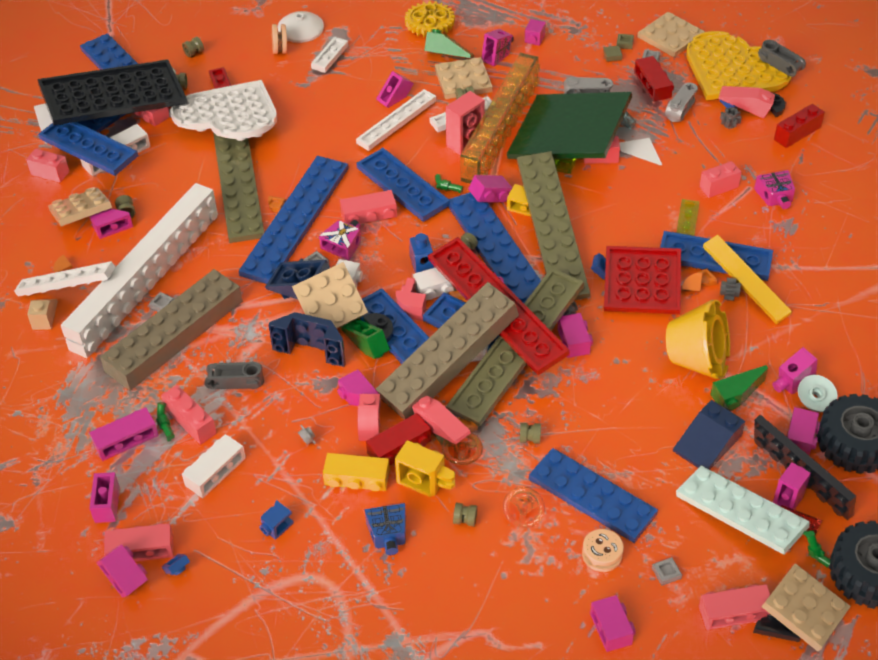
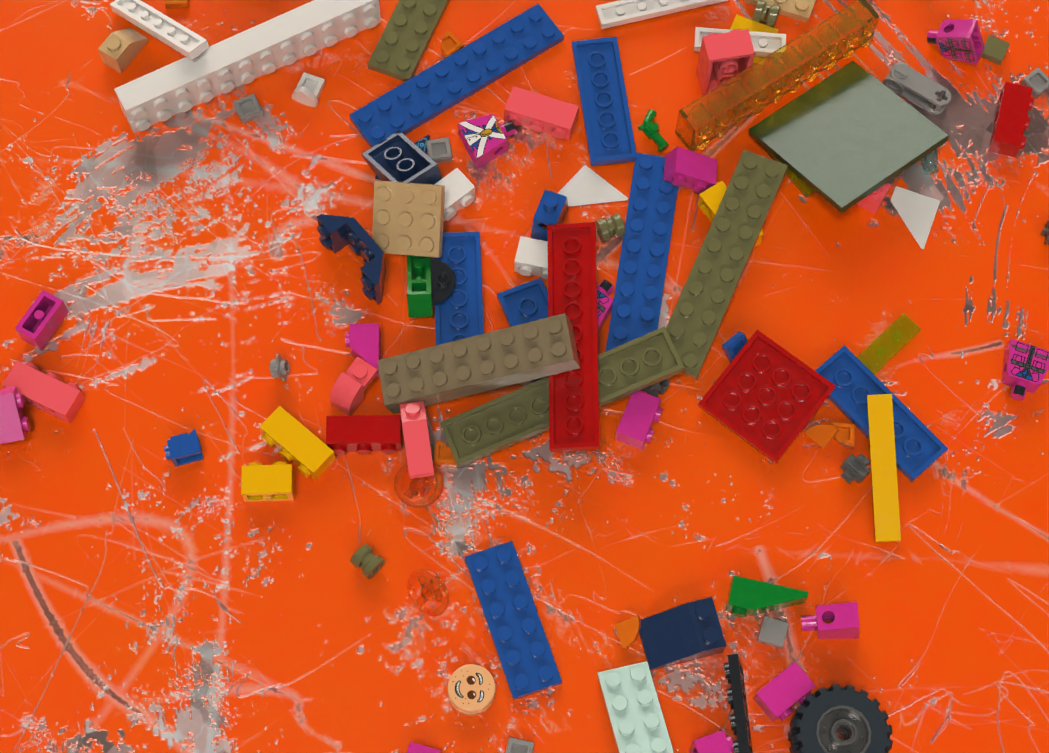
camera: 30 degrees right, 20 degrees up
dark pink brick [89,407,159,461] -> none
dark tan brick [100,269,243,391] -> none
green piece [156,402,175,442] -> none
coral brick [161,385,217,445] -> none
blue plate [161,554,190,575] -> none
white brick [182,434,246,498] -> none
dark grey piece [204,361,264,389] -> none
blue torso [364,503,406,555] -> none
yellow hinge [395,440,455,497] -> none
coral brick [396,278,426,321] -> none
olive wheel [520,422,541,444] -> none
olive tile [616,34,634,49] -> none
light grey piece [665,83,698,122] -> none
yellow cone [666,300,730,379] -> none
coral brick [699,161,741,198] -> none
light aqua dish [798,375,838,412] -> none
none -> yellow brick [241,461,294,502]
none -> white tile [291,72,326,107]
none -> white sticker [558,165,628,207]
none -> orange tile [614,615,641,649]
none -> light grey tile [757,616,789,649]
none -> dark pink torso [927,19,985,65]

